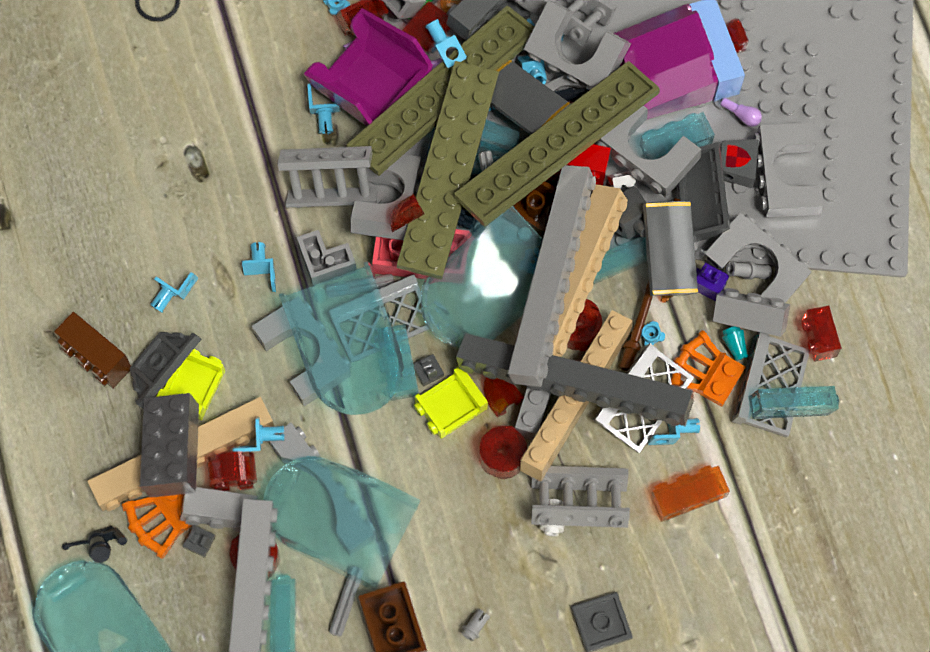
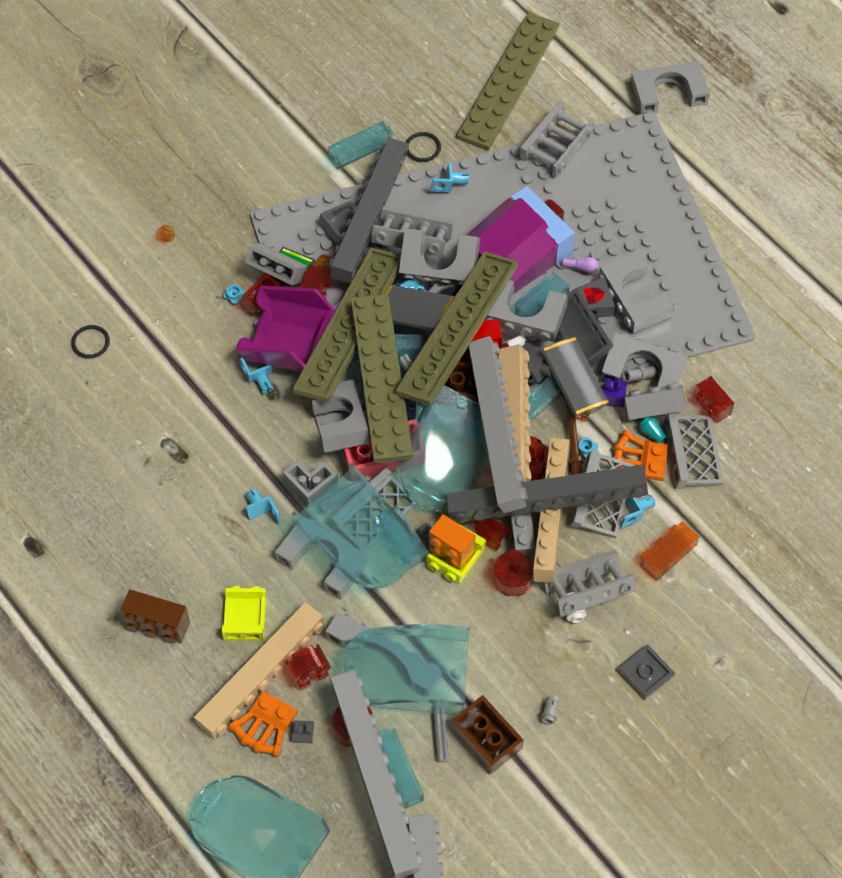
camera: 20 degrees left, 10 degrees down
black piece [62,525,127,563] -> none
dark grey wing [130,332,202,409] -> none
flat silver brick [140,393,199,498] -> none
medium azure bracket [150,272,198,313] -> none
light grey brick [180,487,258,532] -> none
medium azure bracket [233,417,285,452] -> none
light grey fence [277,146,379,208] -> none
clear red brick [389,194,425,232] -> none
medium azure bracket [425,19,467,68] -> none
clear light blue brick [749,386,839,419] -> none
none -> orange brick [429,514,476,570]

